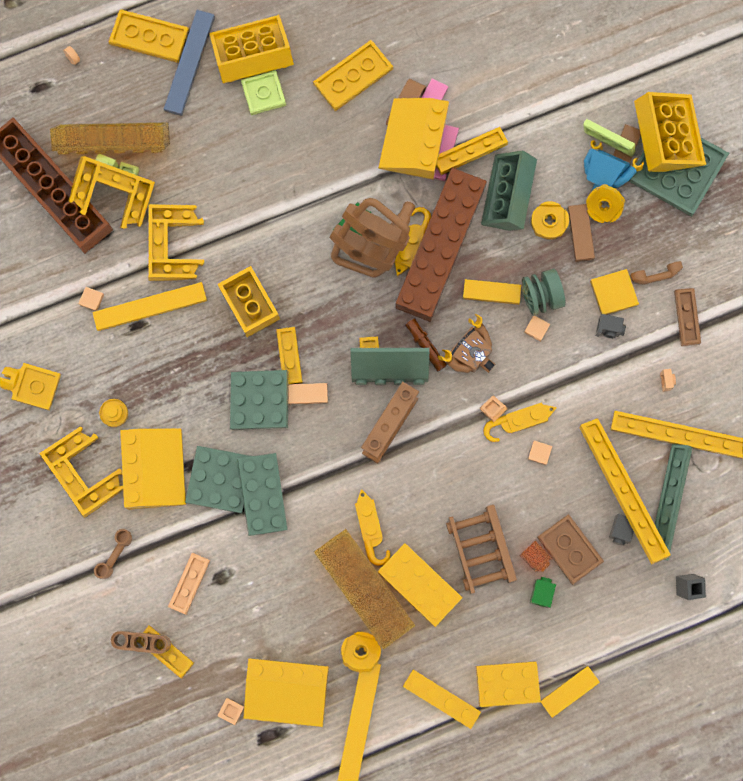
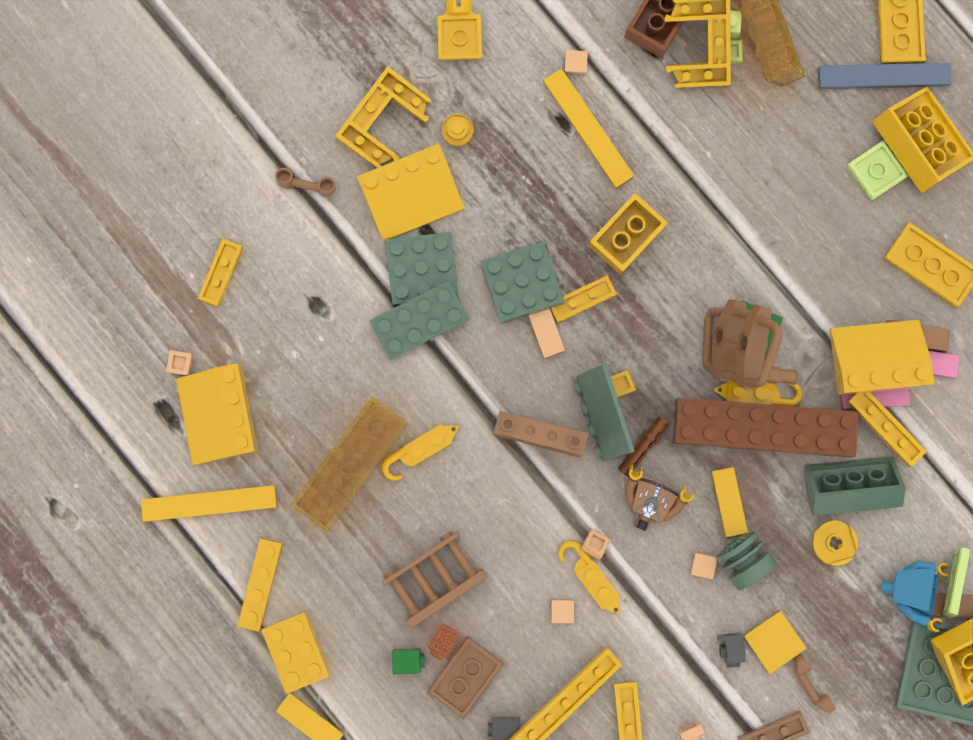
camera: 70 degrees right, 5 degrees up
medium nougat beam [111,631,171,654] -> none
yellow wedge [149,204,204,281] -> none
light nougat tile [168,553,210,615] -> none
yellow plate [341,632,381,672] -> none
yellow brick [378,543,462,627] -> none
medium nougat tile [568,204,595,262] -> none
yellow plate [586,184,625,223] -> none

